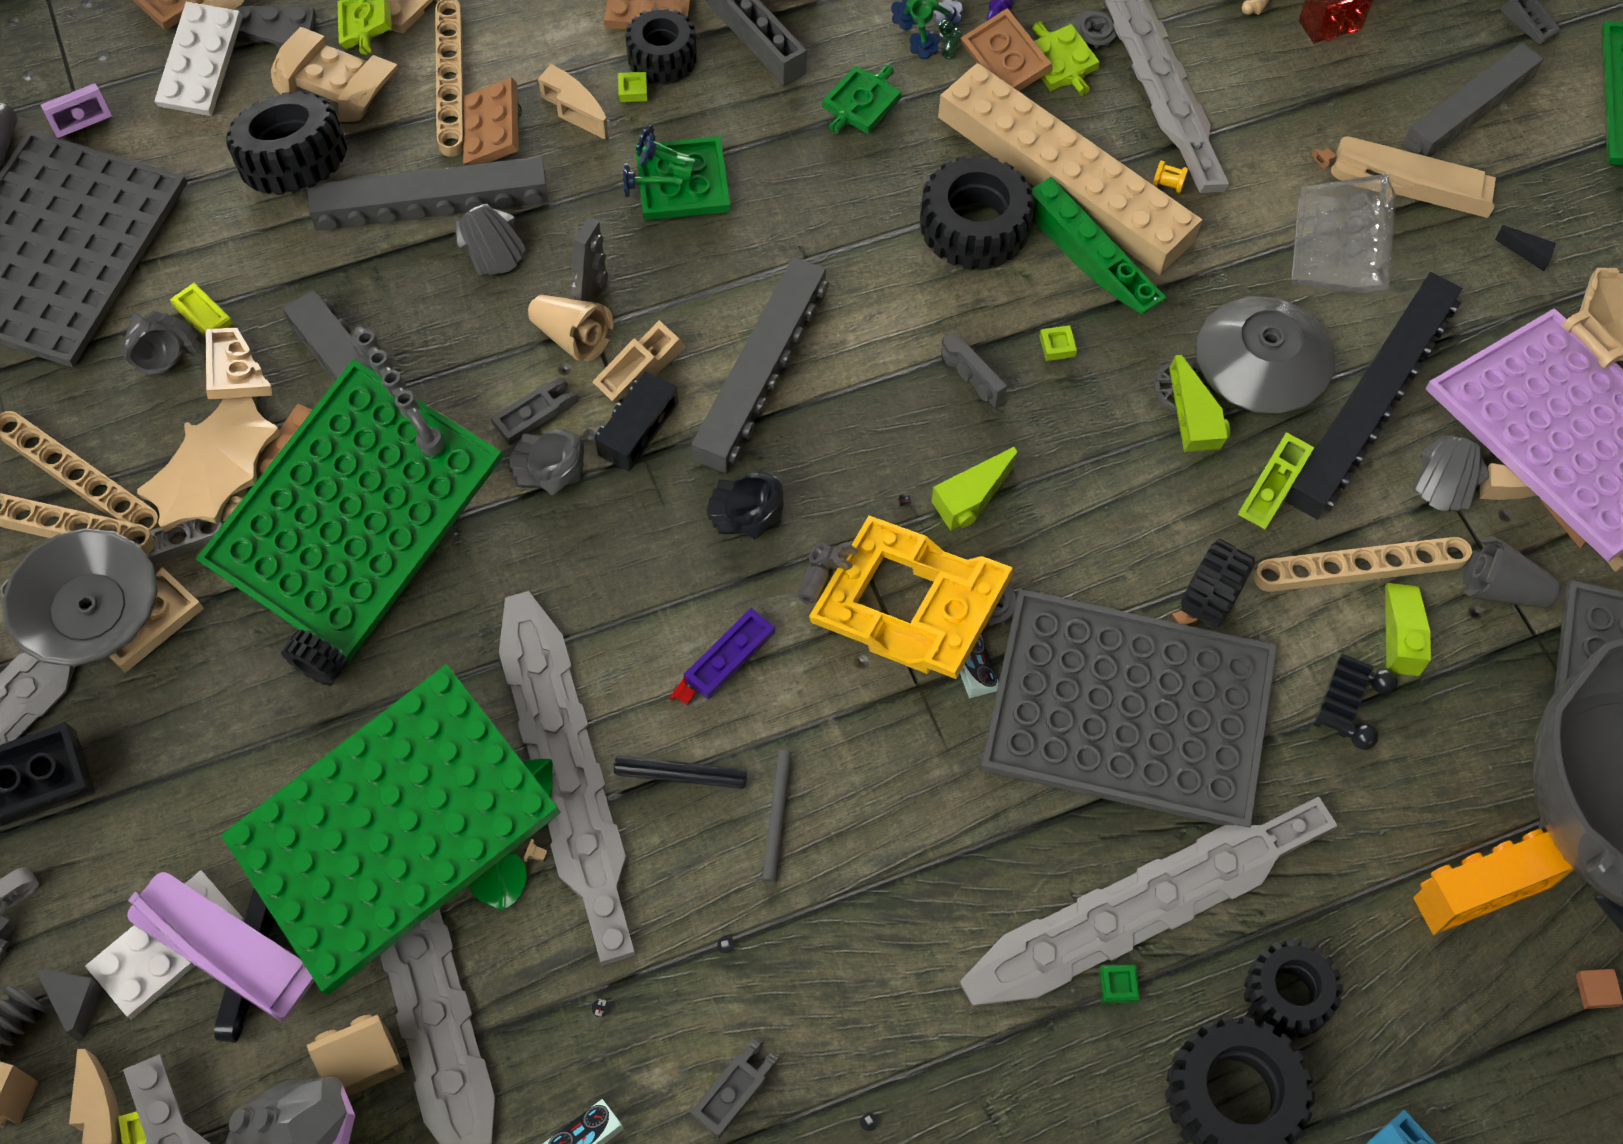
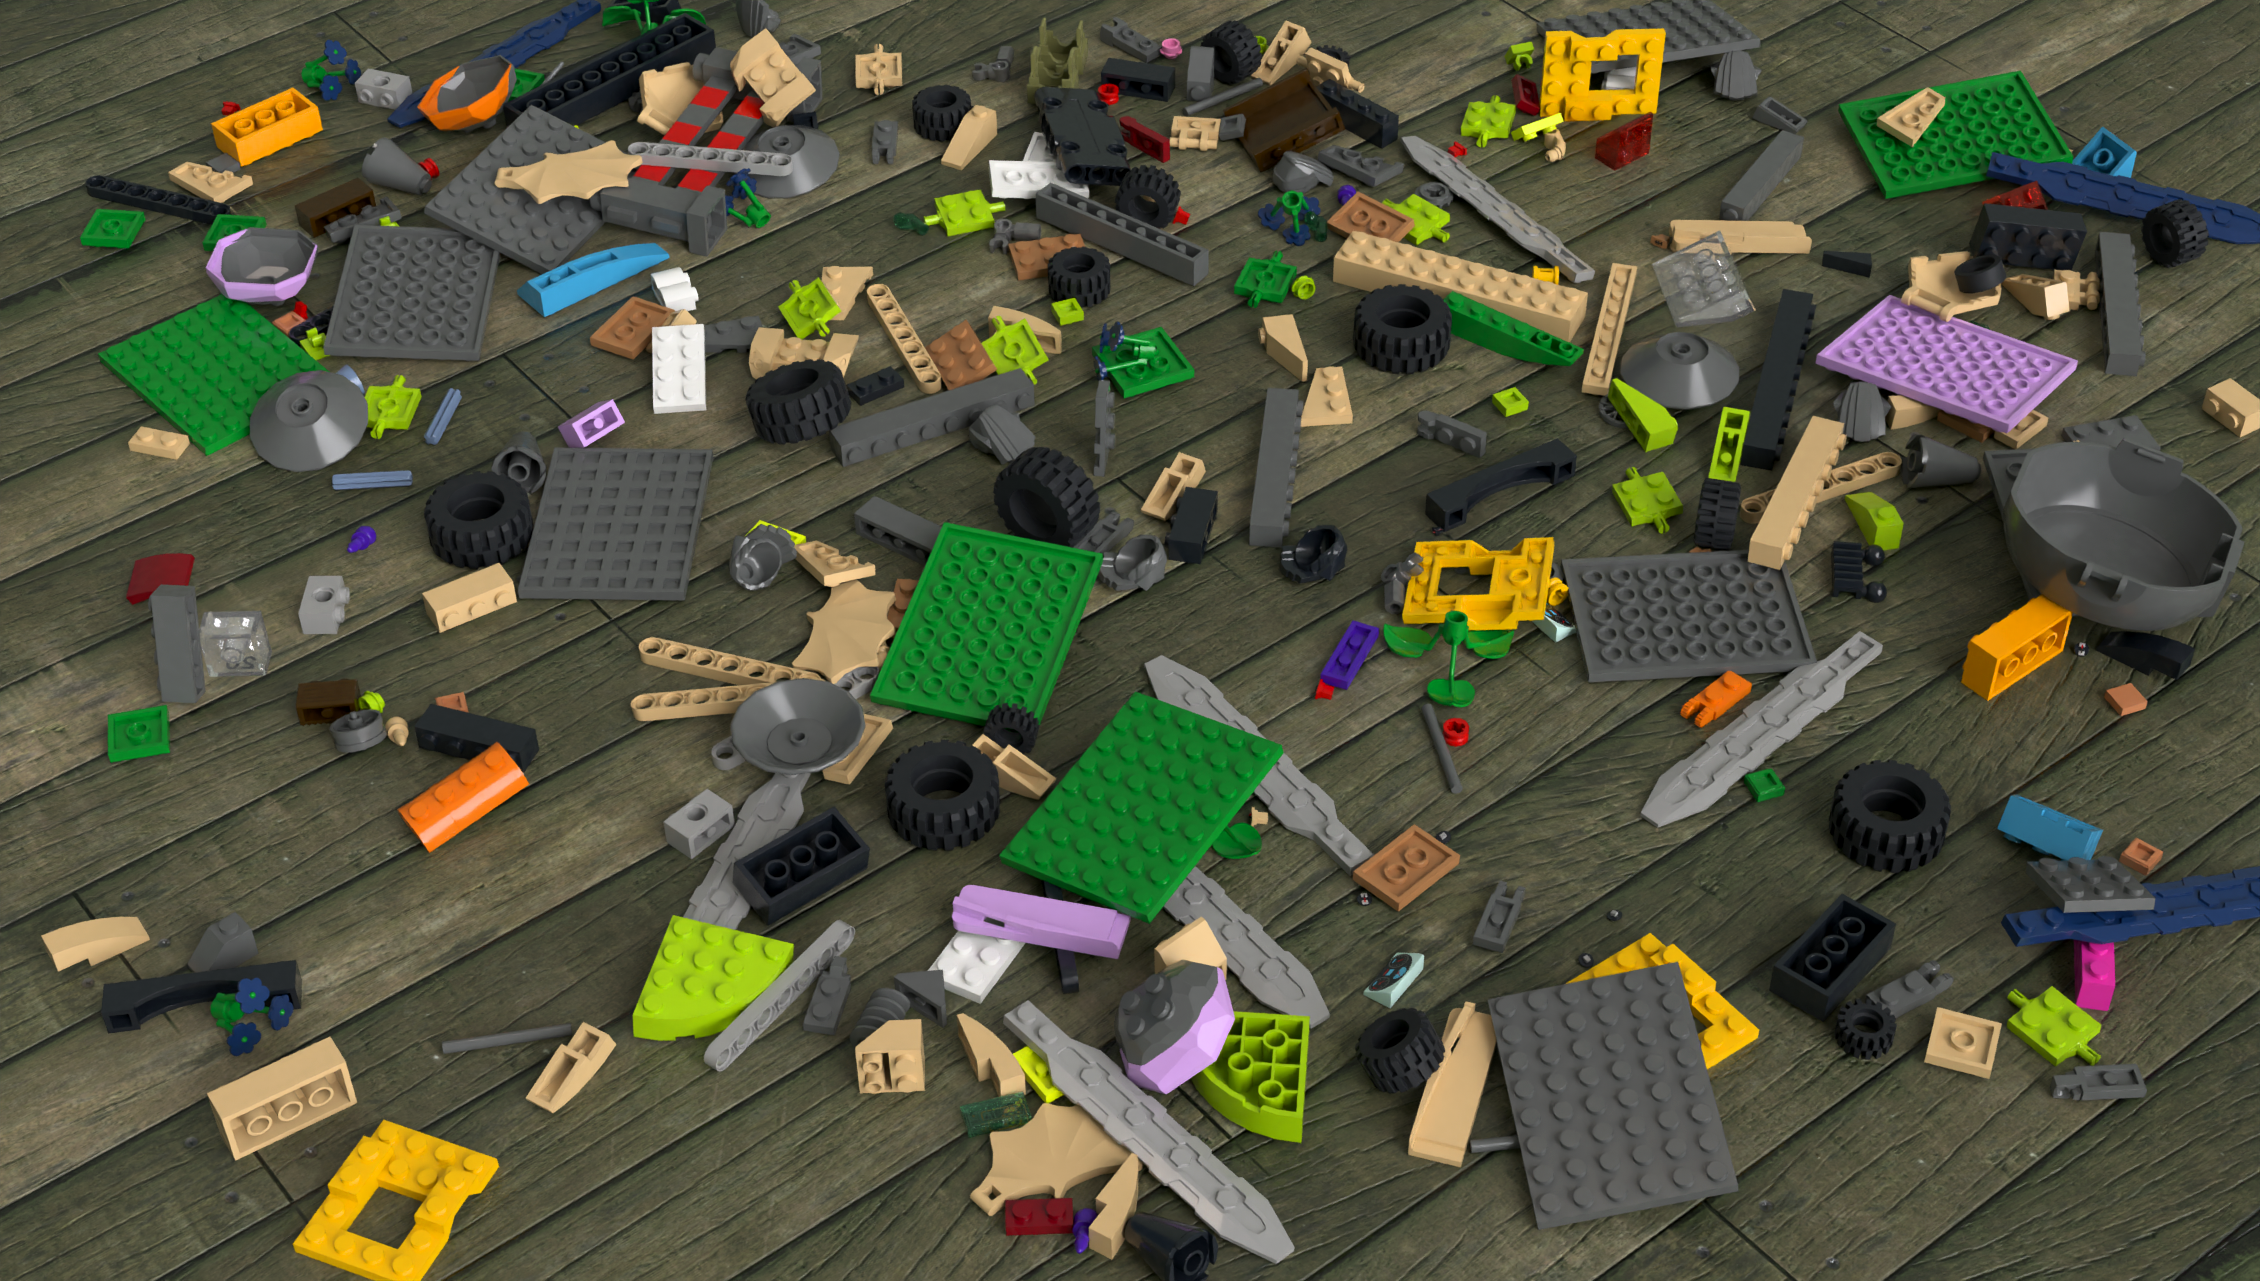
camera: 15 degrees left, 20 degrees down
dark grey bar [351,326,445,456] -> none
tan cone [528,295,613,362] -> none
black axle [614,755,748,789] -> none
lime slope [931,447,1017,531] -> none
black tyre [1244,940,1343,1039] -> none
none -> black plate [846,366,904,406]
none -> black tyre [885,740,1000,851]
none -> tan slope [973,734,1056,800]
none -> lime plate [982,316,1049,385]
none -> black tyre [993,447,1100,548]
none -> tan slope [1258,314,1308,382]
none -> lime plate [1291,275,1315,300]
none -> tan wing [1301,366,1353,427]
none -> medium nougat plate [1353,824,1460,912]
none -> green plant [1383,611,1514,707]
none -> black arch [1425,438,1577,532]
none -> red bush [1443,718,1469,747]
none -> yellow bush [1547,577,1569,606]
none -> tan plate [1582,263,1637,396]
none -> lime plate [1612,467,1683,534]
none -> orange hinge [1680,671,1752,728]
none -> tan brick [1748,416,1847,570]
none -> black piece [2074,642,2089,656]

